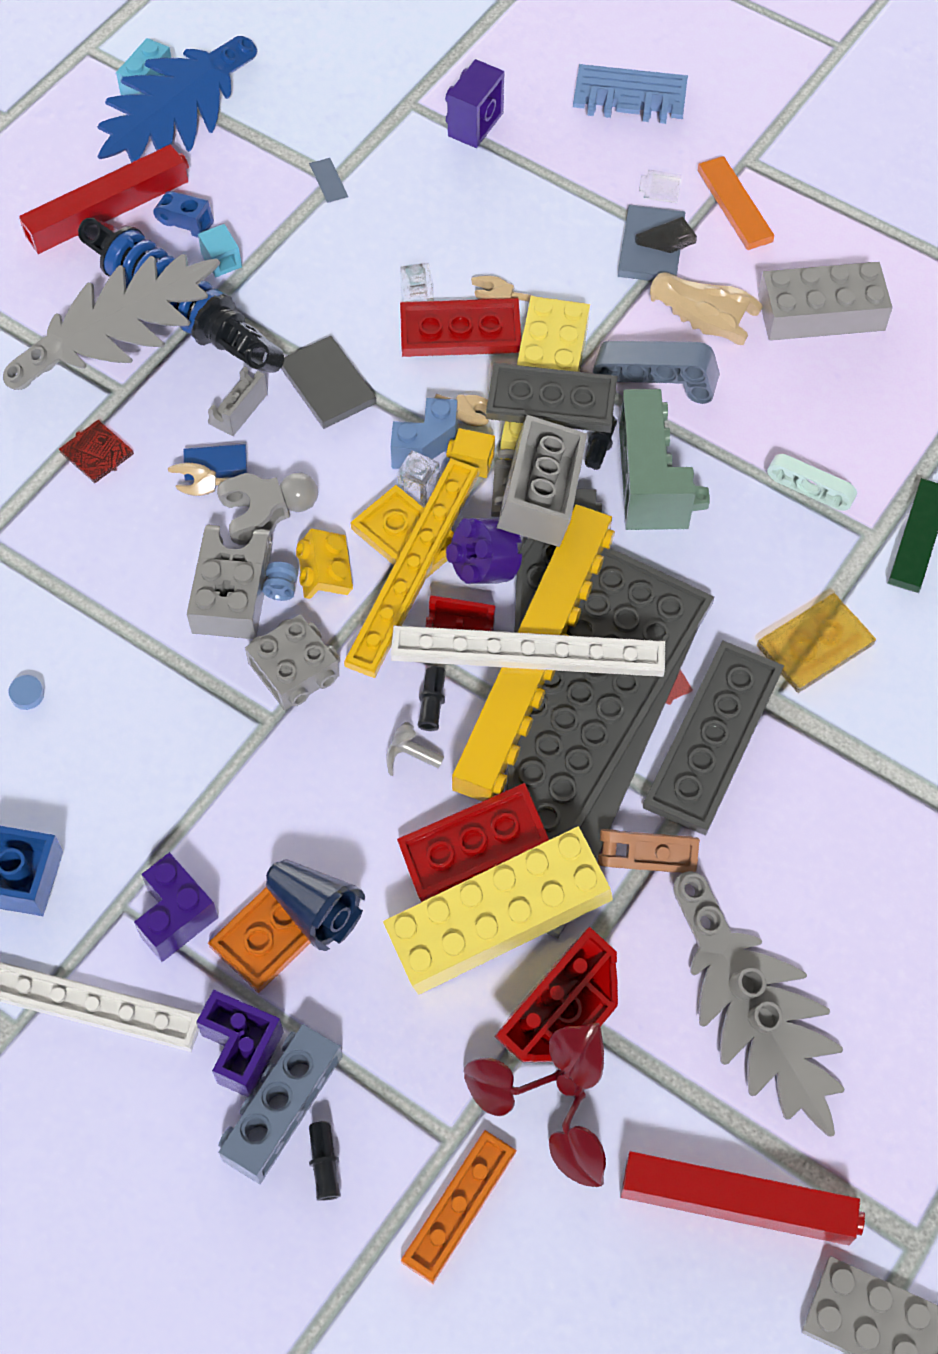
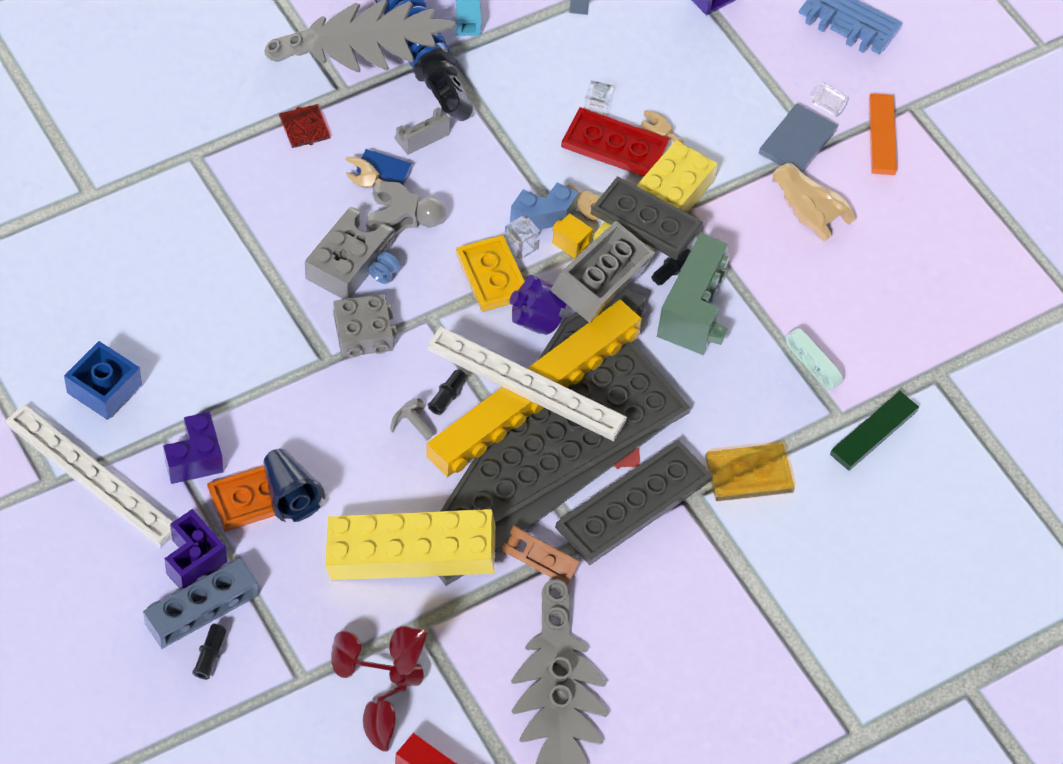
camera: 20 degrees right, 5 degrees down
medium blue tile [8,675,44,710] -> none
dark grey tile [281,336,377,429] -> none
yellow bracket [296,528,353,599] -> none
yellow tile [344,458,479,678] -> none
red plate [397,783,549,902] -> none
orange tile [400,1130,517,1284] -> none
red hinge [425,595,496,631] -> none
red wedge [494,927,618,1062] -> none
sand blue beam [593,341,720,404] -> none
clear smoke tile [635,217,697,253] -> none
light grey brick [758,261,893,341] -> none

